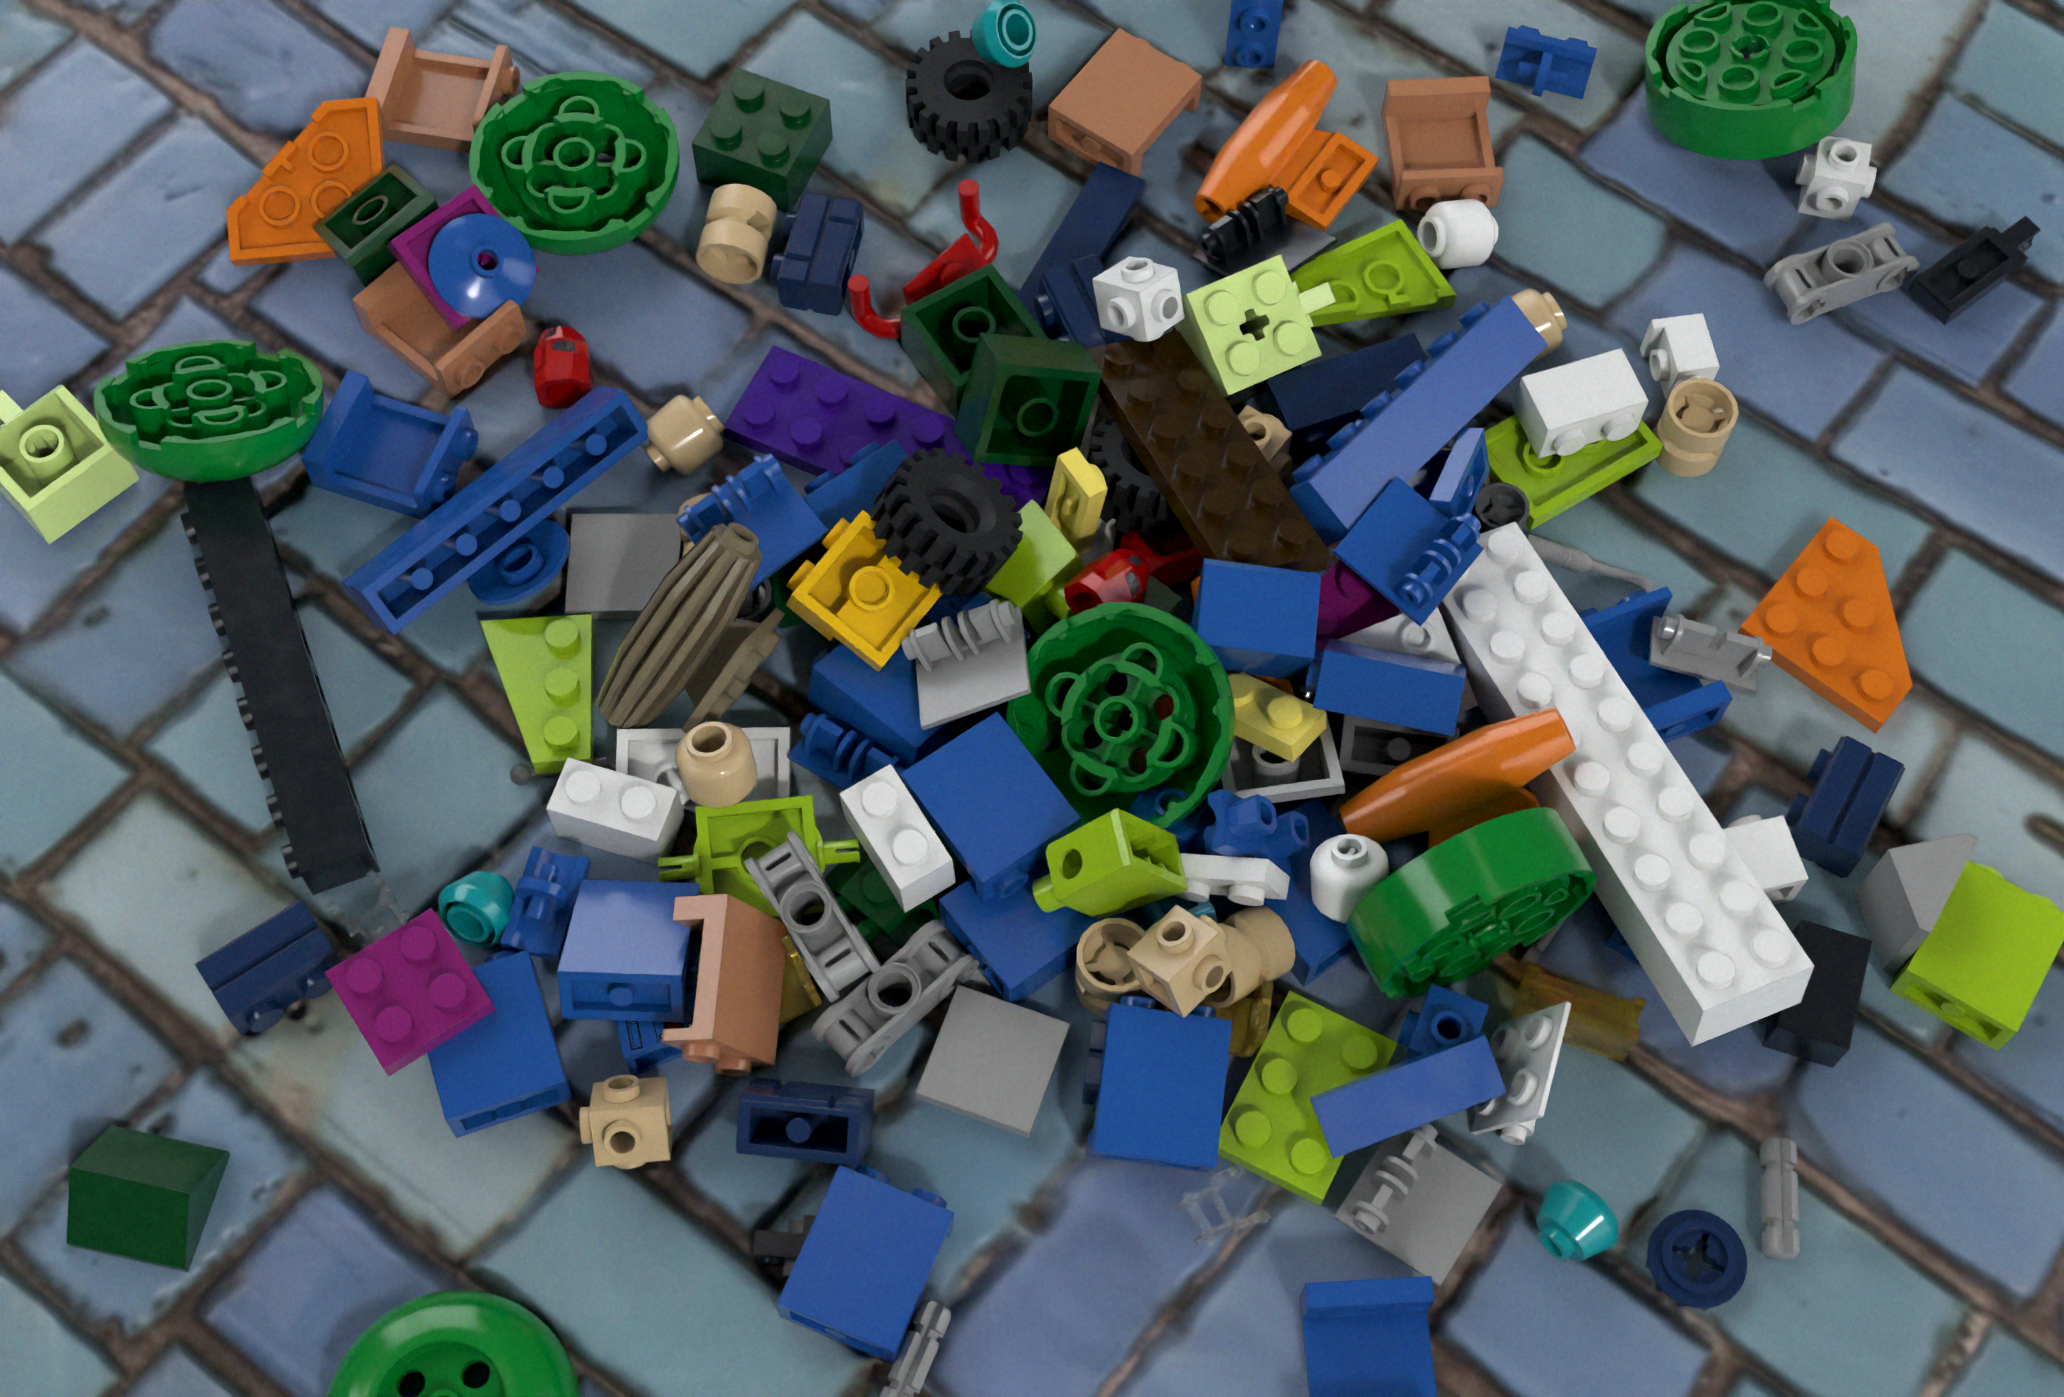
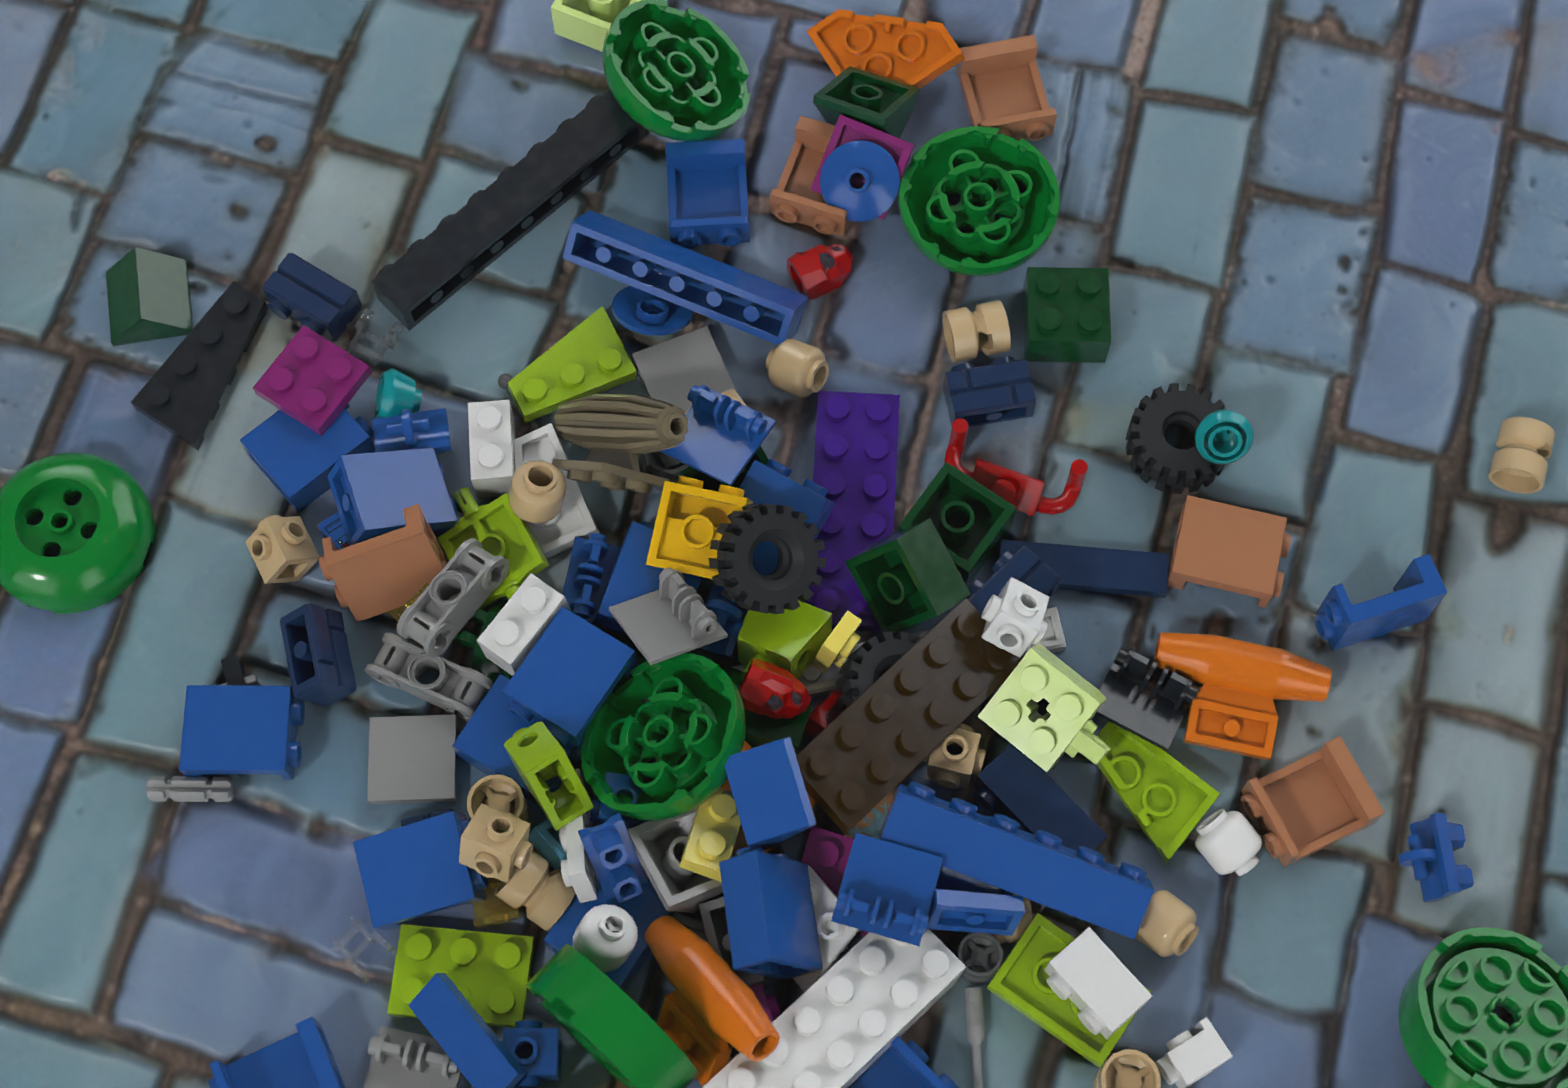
camera: 70 degrees right, 5 degrees up
none -> black wing [131,281,268,450]

